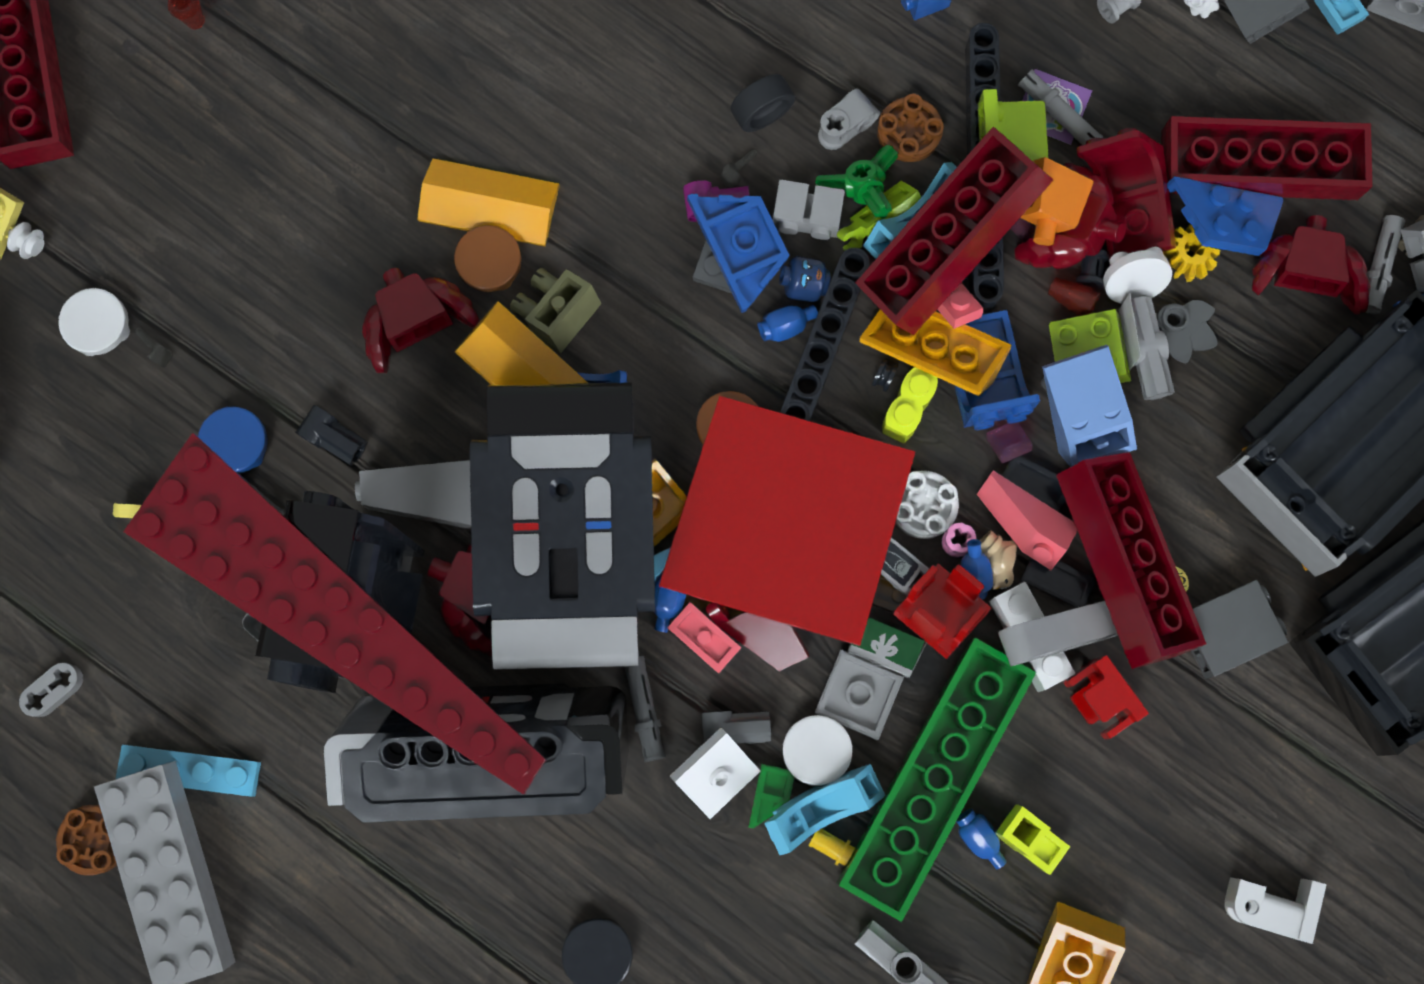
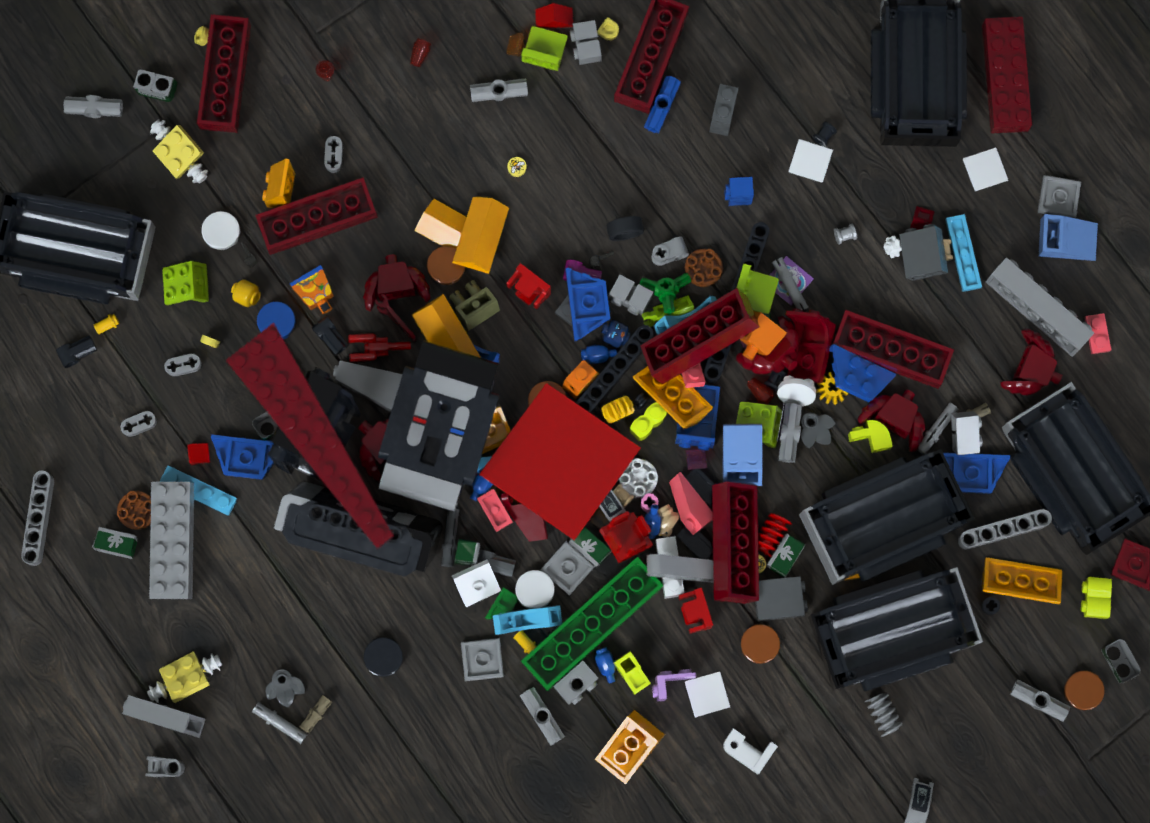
camera: 15 degrees right, 0 degrees up
none -> dark green piece [92,527,138,559]
none -> lime bracket [163,261,209,305]
none -> light grey beam [165,354,202,376]
none -> red slope [187,443,210,465]
none -> blue wing [211,435,274,480]
none -> yellow head [231,279,261,307]
none -> dark red brick [255,178,377,255]
none -> light orange slope [262,159,295,208]
none -> torso [290,265,334,314]
none -> light grey beam [324,136,343,173]
none -> red plant [348,333,411,362]
none -> dark red flag [375,294,417,343]
none -> light orange slope [452,197,509,274]
none -> dark green piece [454,538,480,566]
none -> light grey tile [461,638,504,681]
none -> red panel [506,263,551,309]
none -> tile [508,157,526,177]
none -> light grey brick [553,661,598,705]
none -> orange torso [562,360,600,400]
none -> yellow gear [601,396,635,424]
none -> tan bush [613,483,635,508]
none -> lavender bracket [652,669,696,702]
none -> white sticker [685,672,730,717]
none -> dark orange tile [741,624,780,664]
none -> red piece [758,514,792,557]
none -> dark green piece [767,534,805,578]
none -> neon yellow brick [848,420,893,453]

